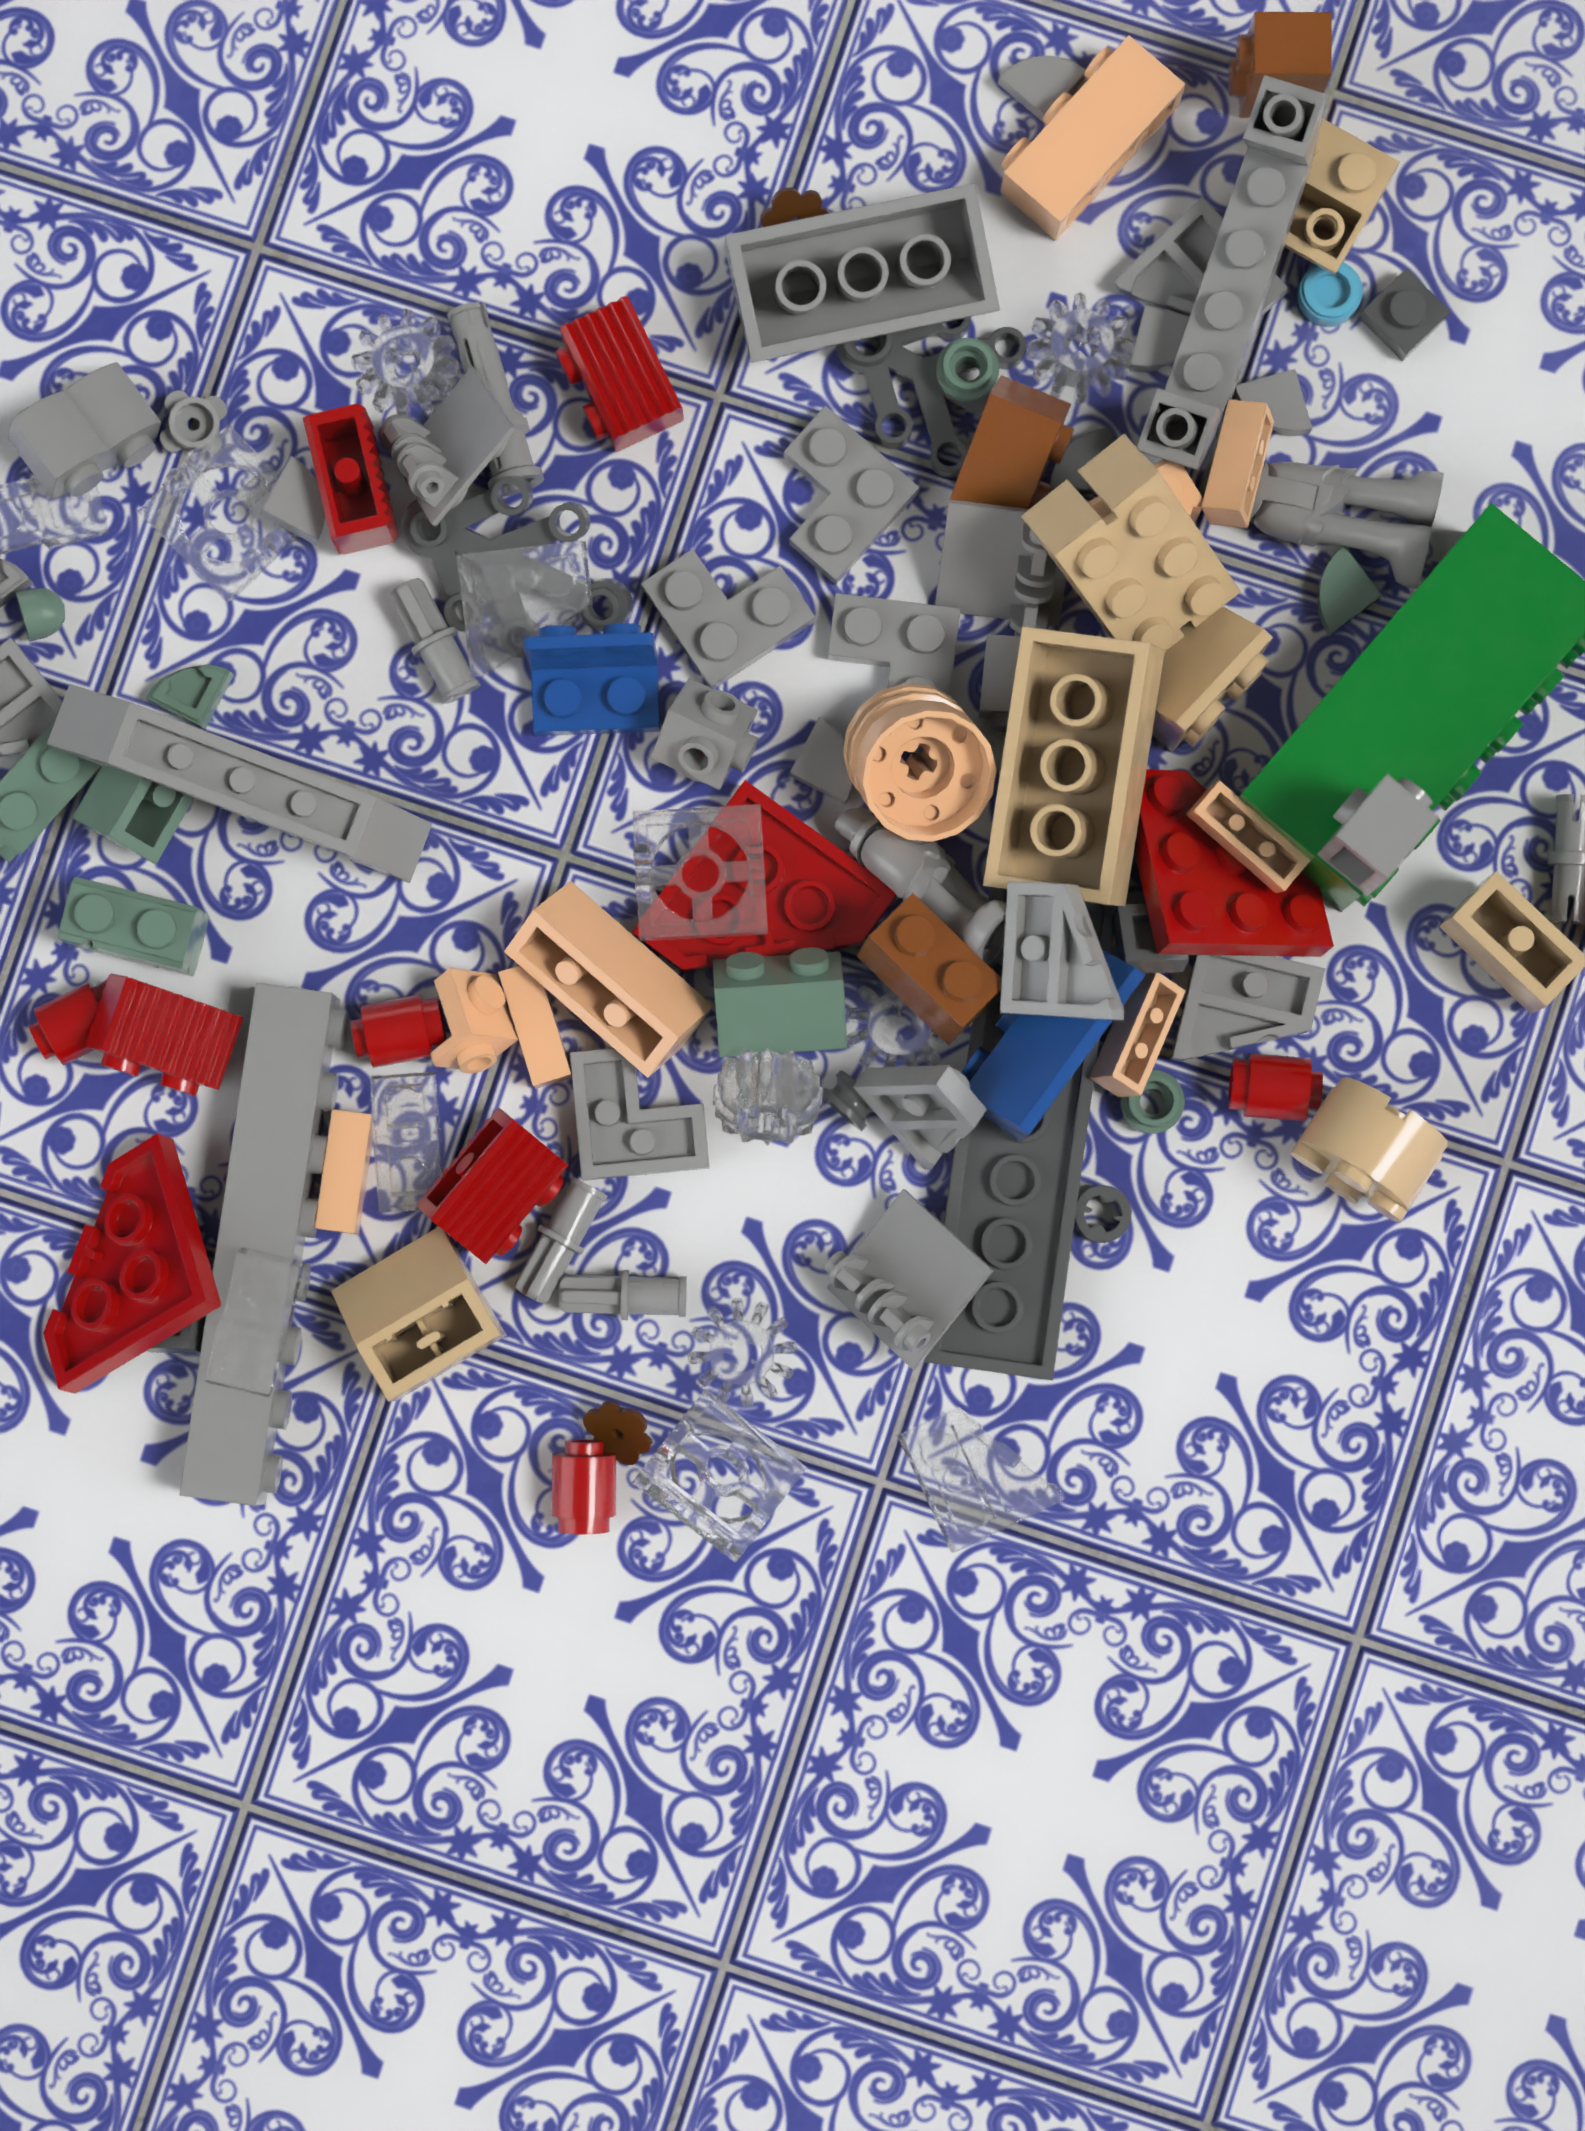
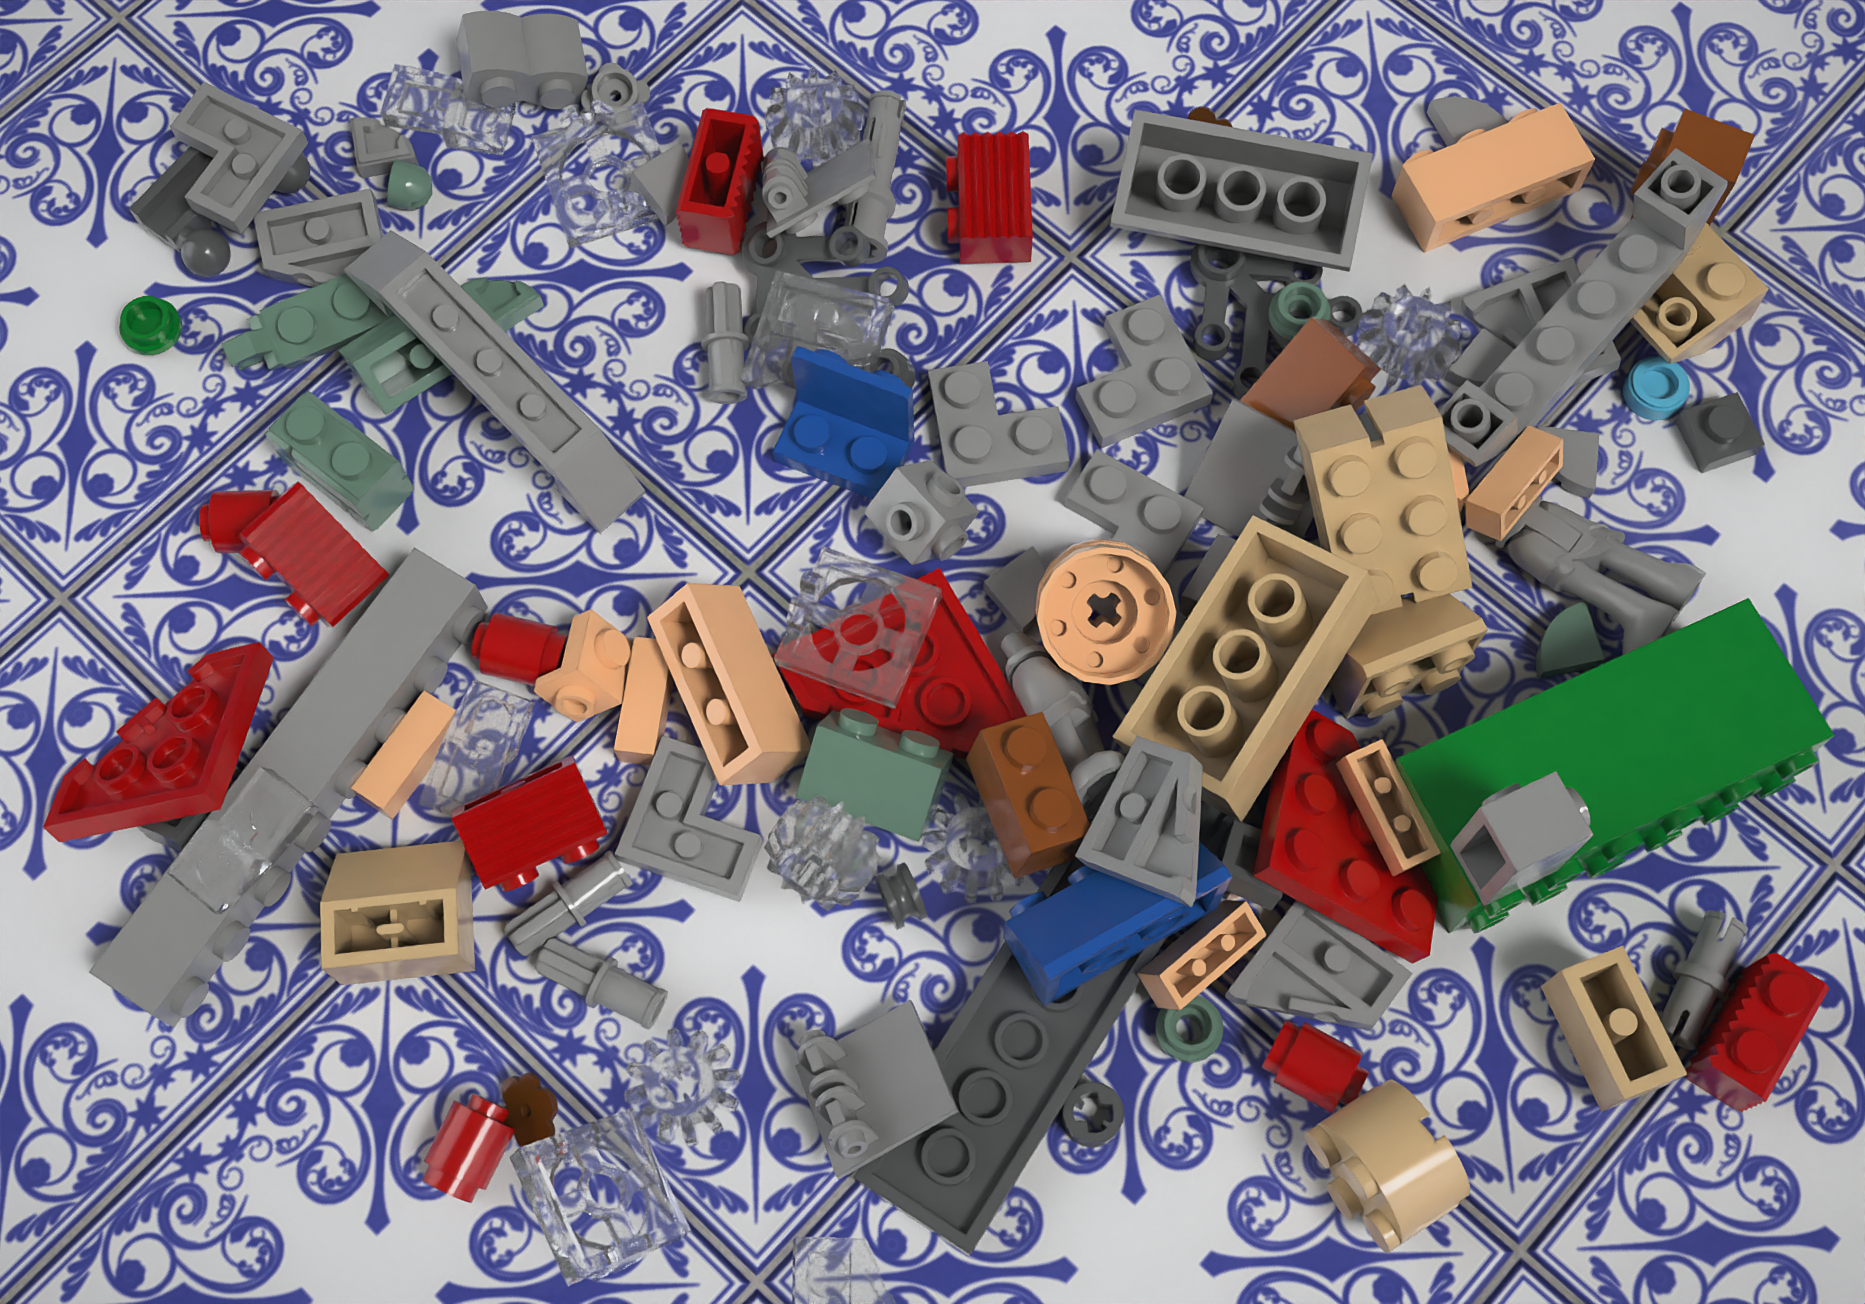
camera: 25 degrees right, 15 degrees down
light grey wing [853,1065,987,1169] -> none

